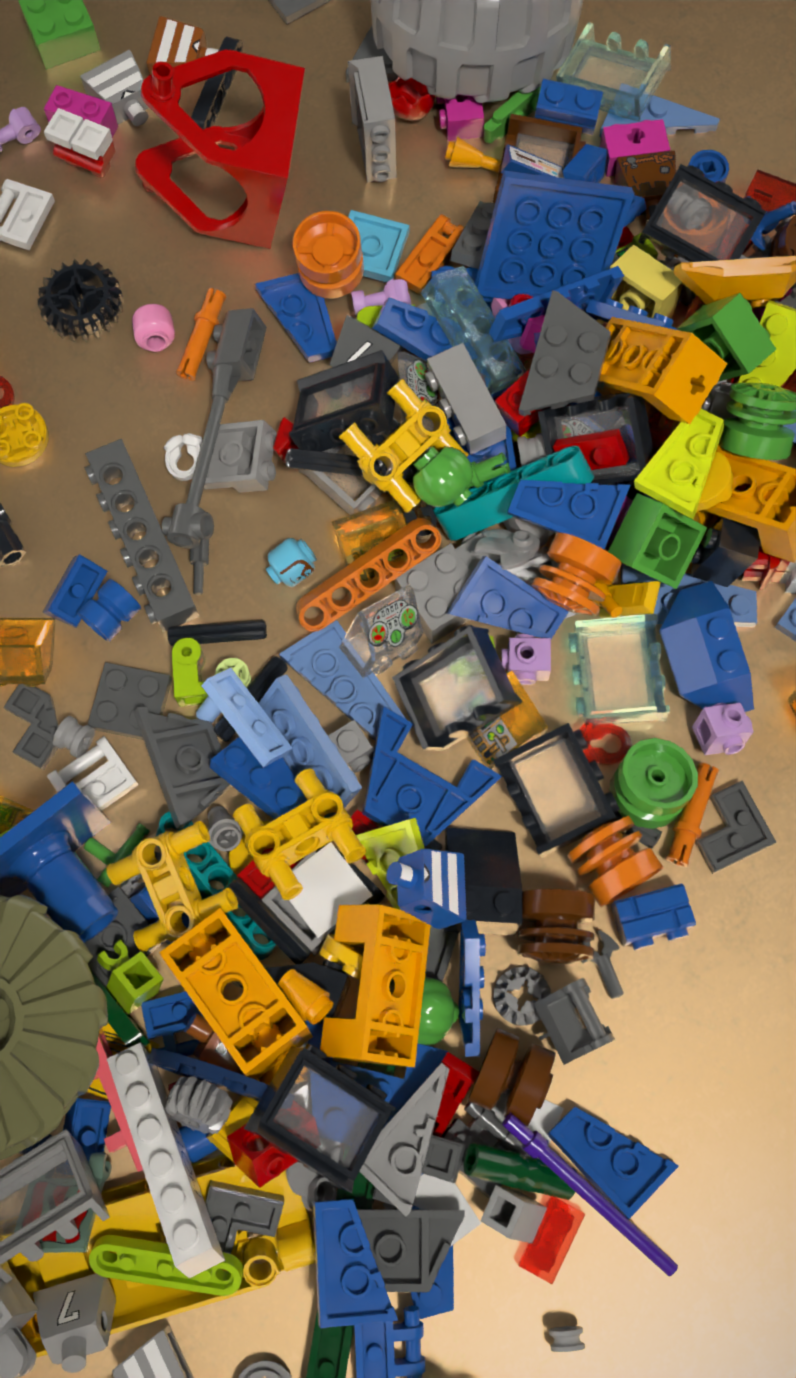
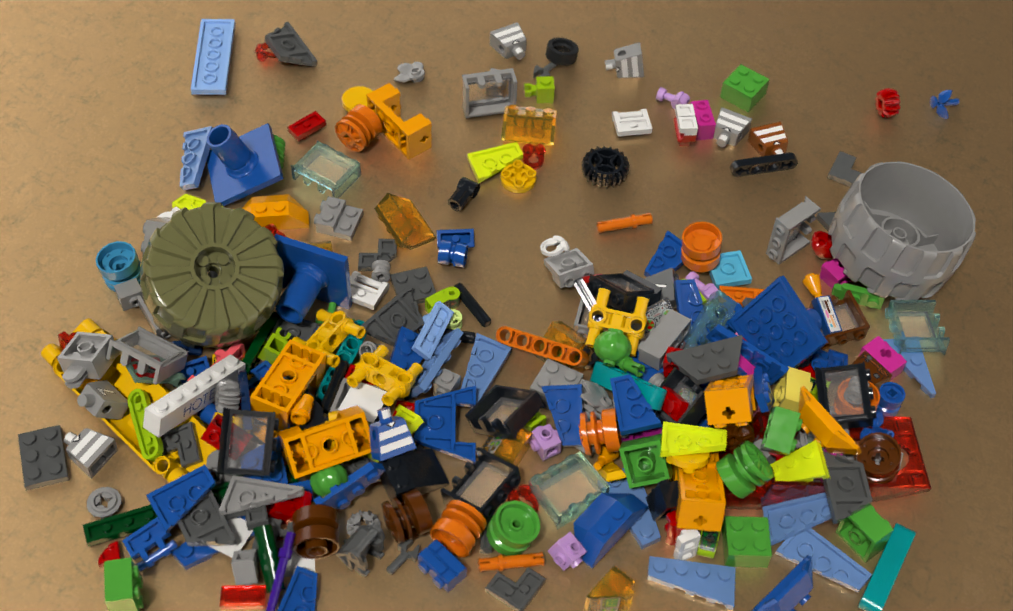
camera: 55 degrees right, 20 degrees down
dark grey brick [84,438,200,632] -> none
bright pink head [132,304,175,352] -> none
red piece [135,49,305,249] -> none
dark grey bar [162,308,267,549] -> none
dark grey axle [190,539,209,595] -> none
medium azure head [266,538,317,587] -> none
clear slope [339,584,424,678] -> none
blue brick [535,79,603,135] -> none
blue slope [563,144,607,183] -> none

